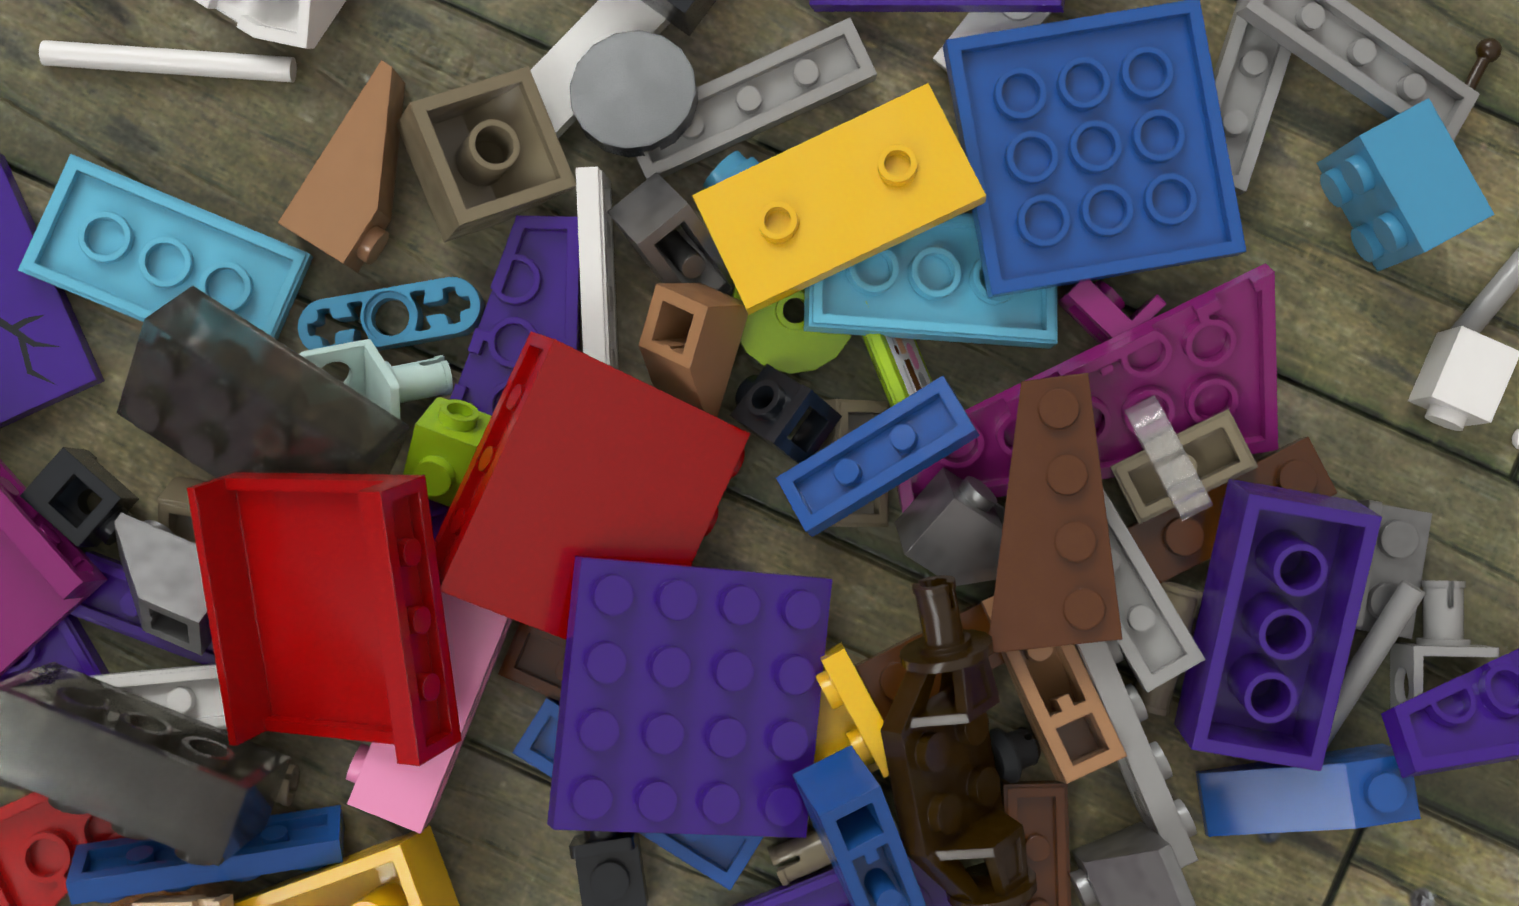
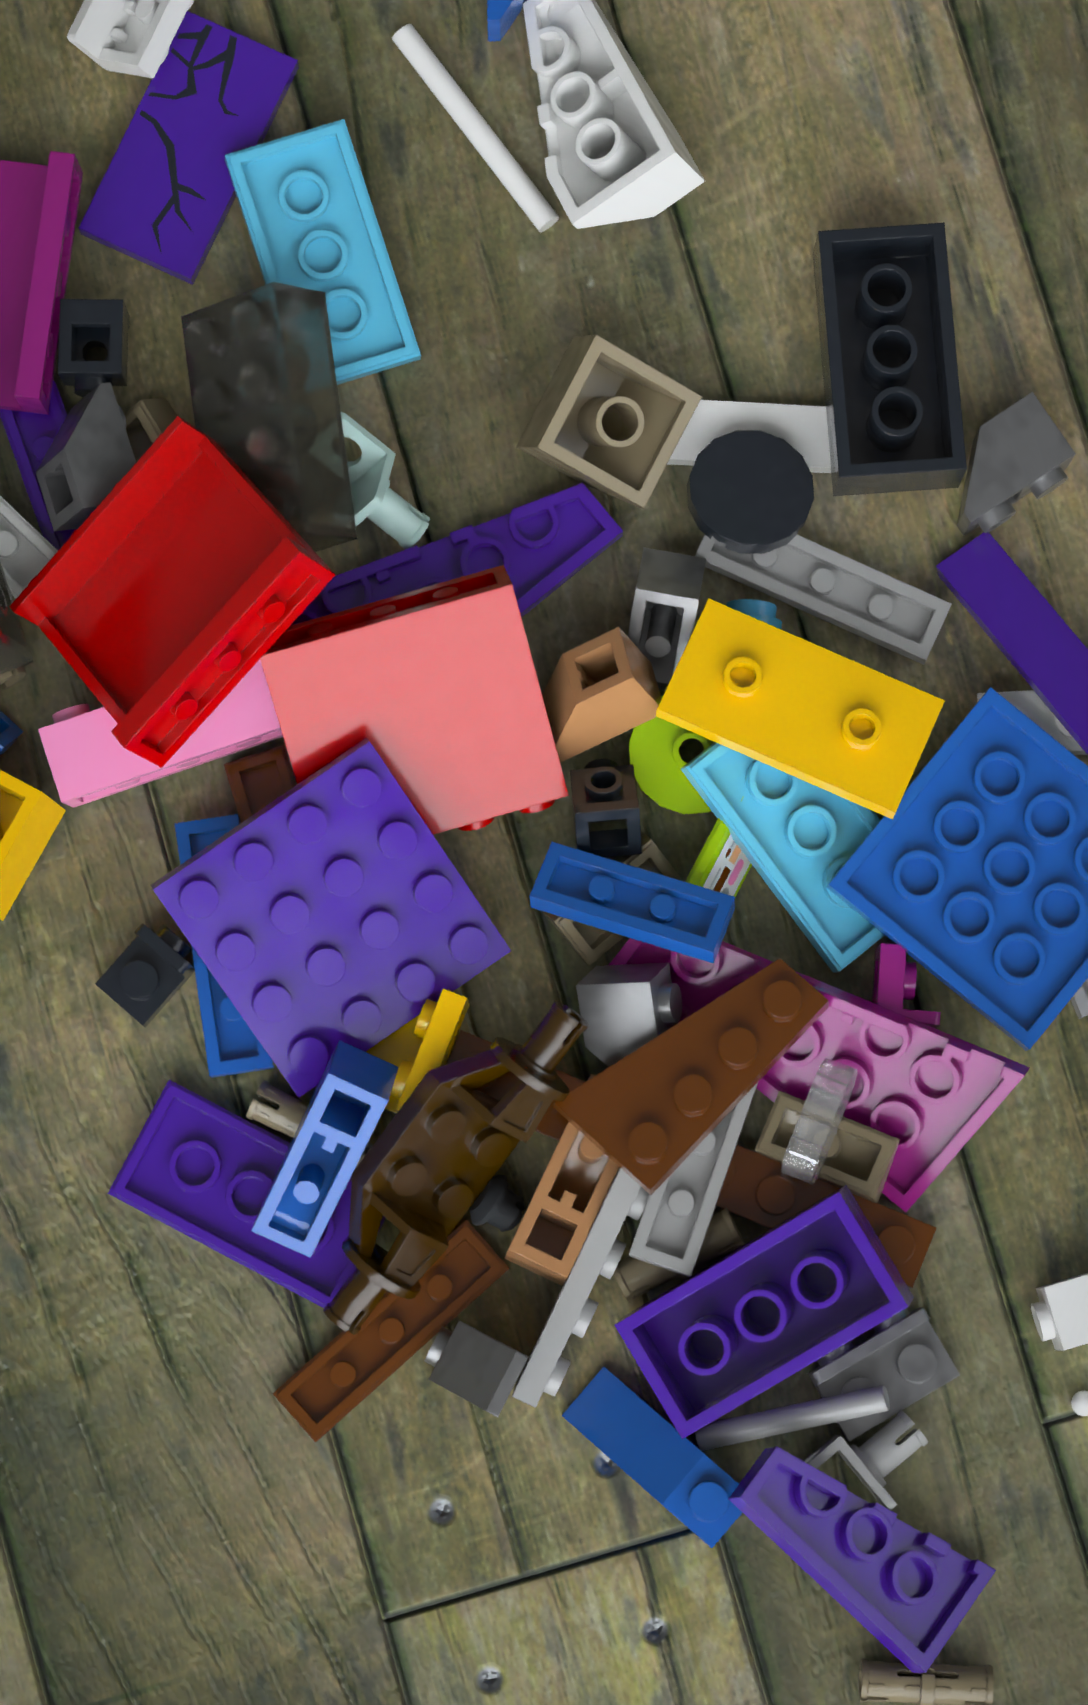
camera: 50 degrees right, 5 degrees down
medium nougat slope [278,60,405,273] -> none
dark azure beam [298,277,485,351] -> none
lime bracket [403,397,491,507] -> none
white tile [576,166,619,370] -> none

